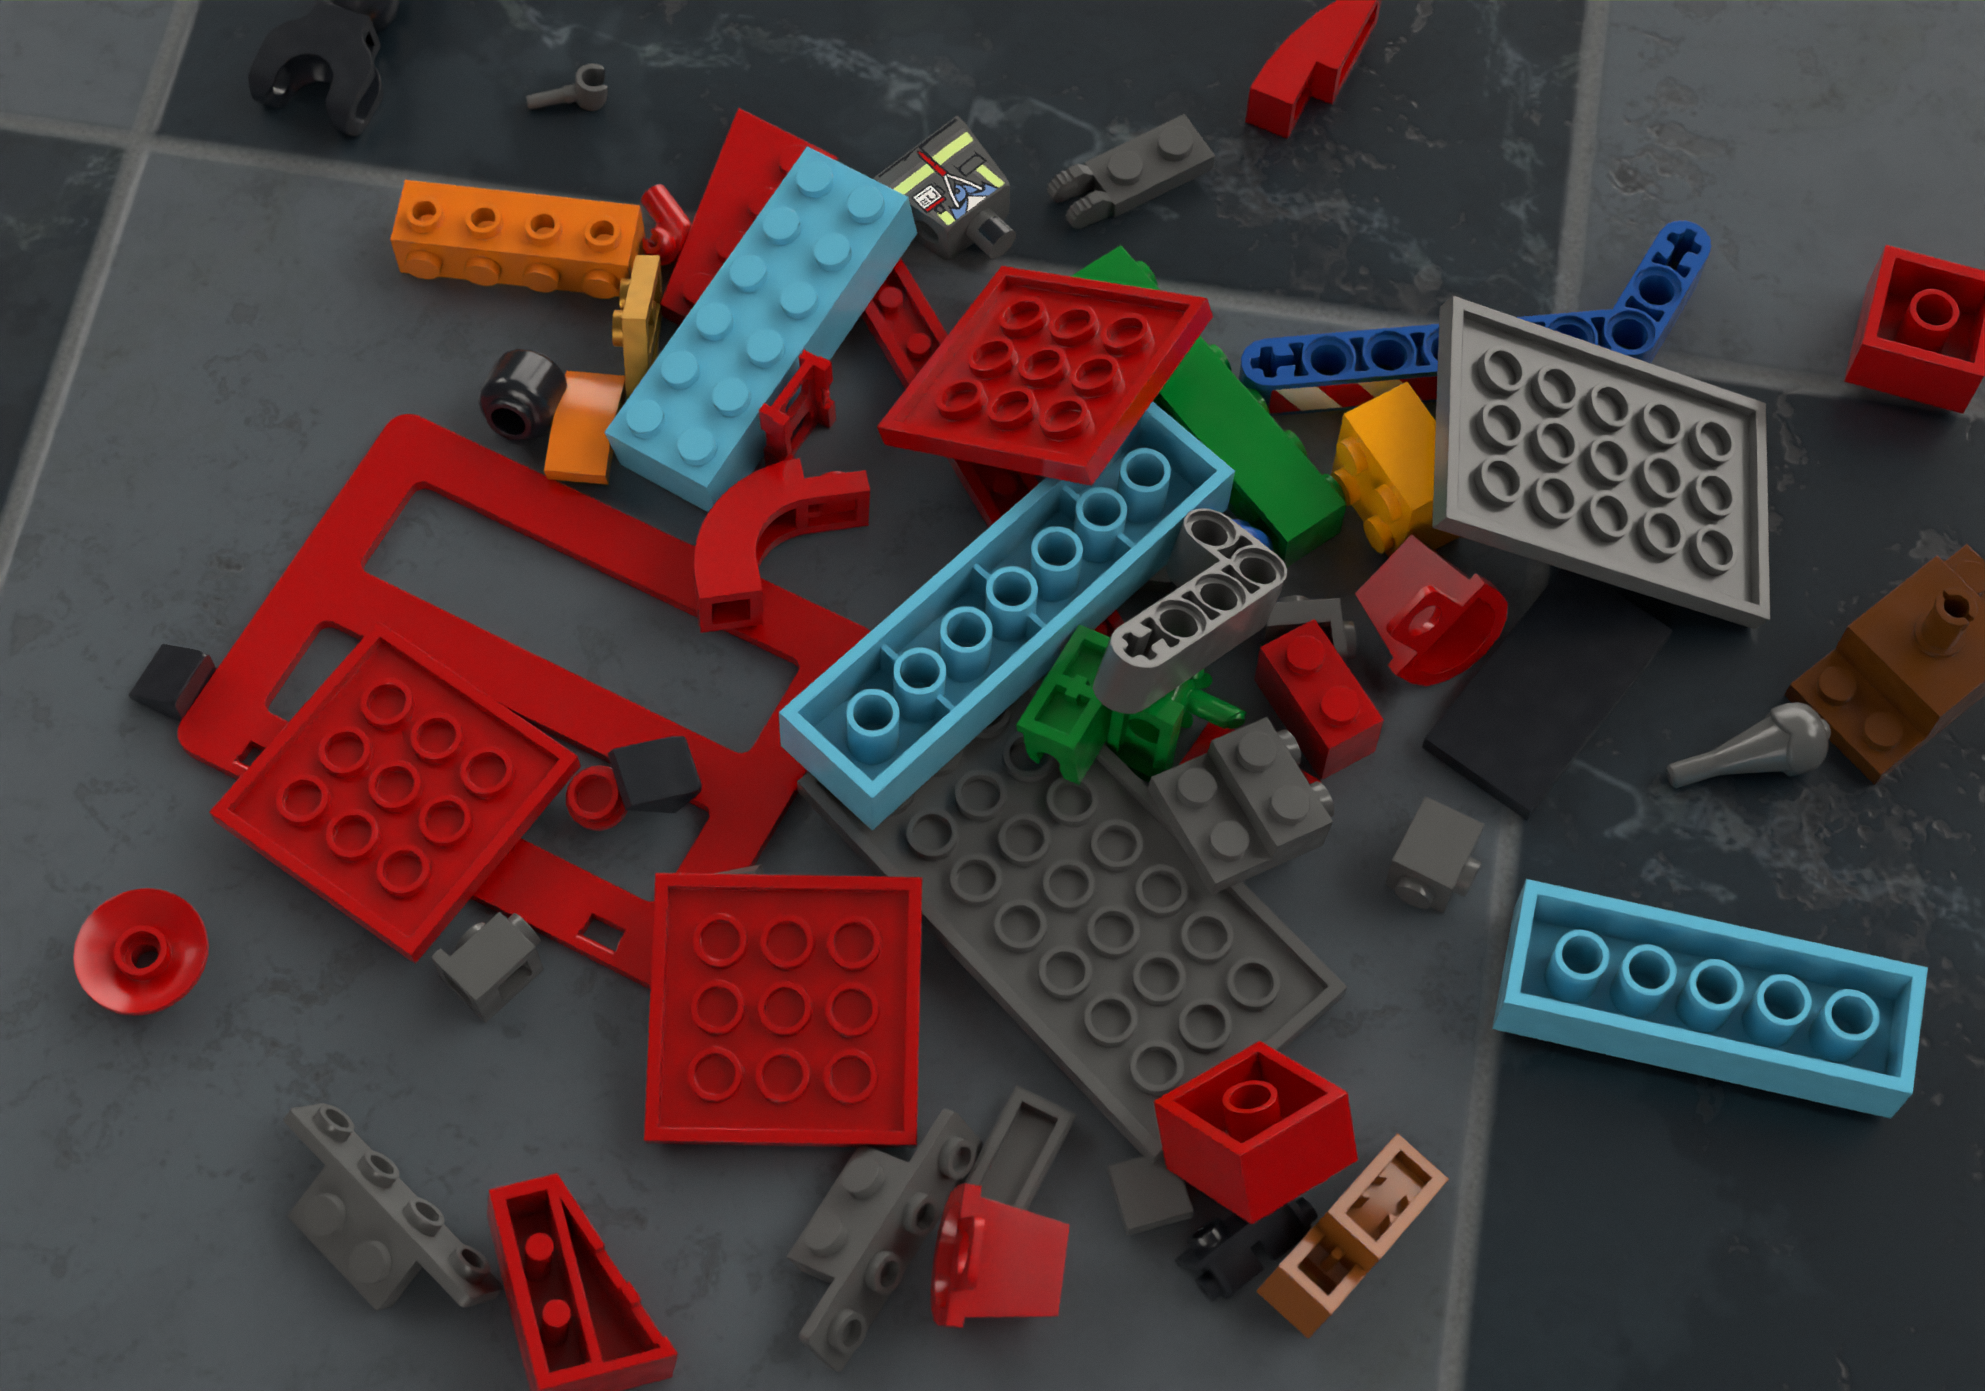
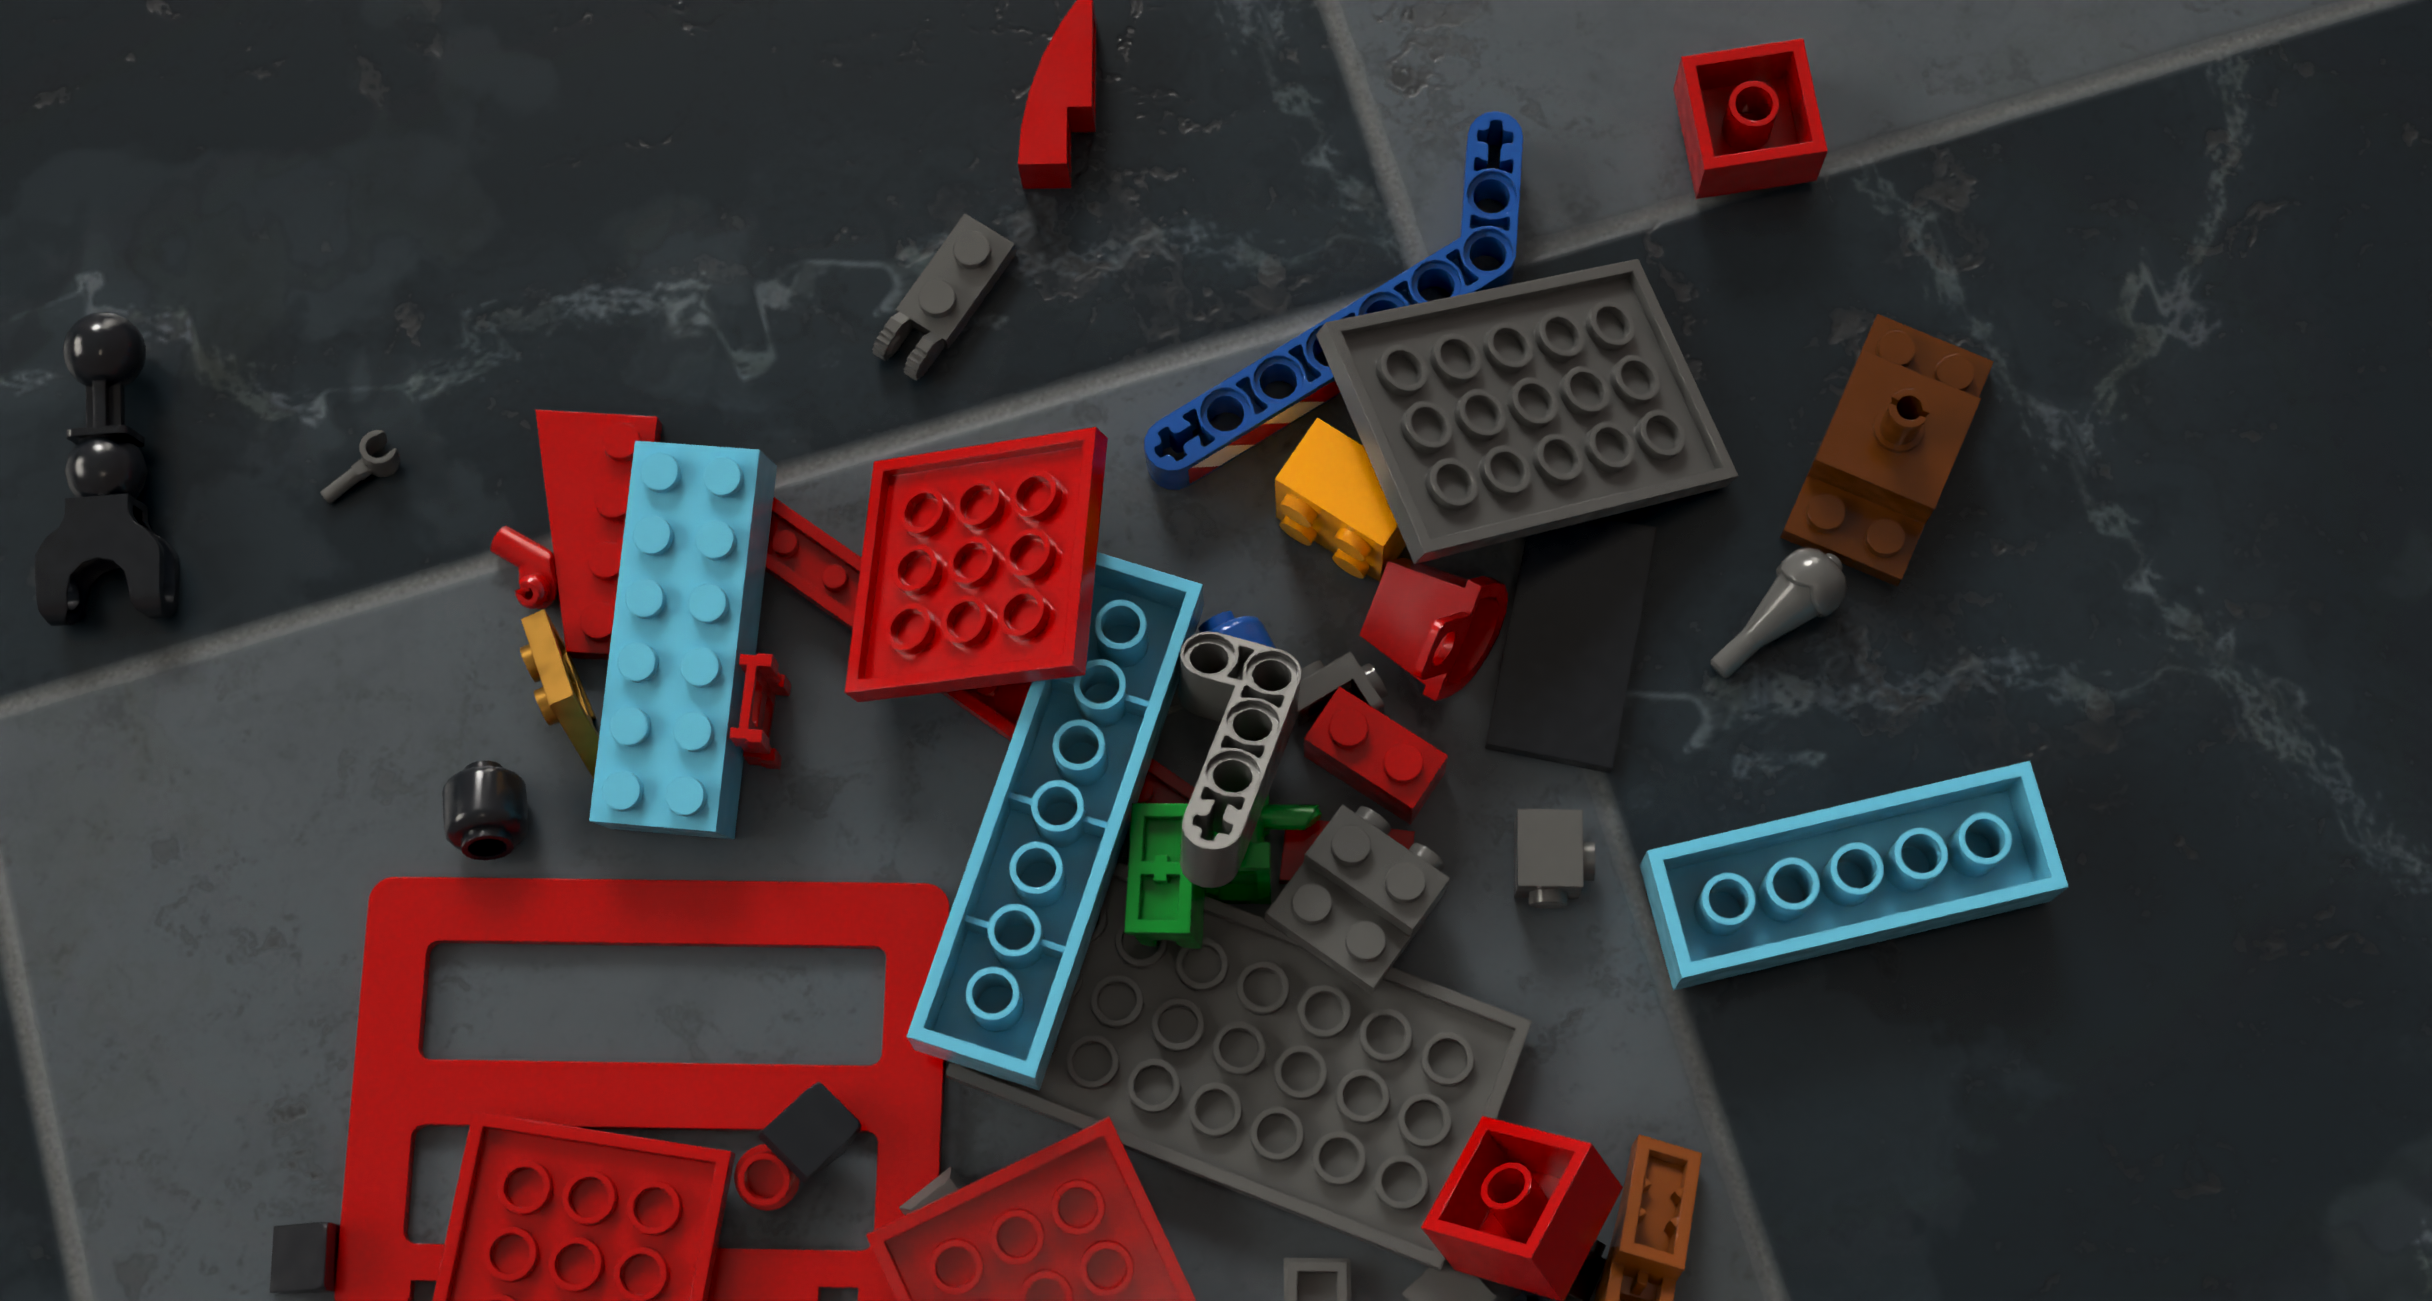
camera: 20 degrees left, 10 degrees up
orange brick [390,180,646,299] -> none
orange slope [544,371,626,485] -> none
red arch [694,458,870,633] -> none
torso [873,116,1016,259] -> none
green brick [1071,245,1347,568] -> none

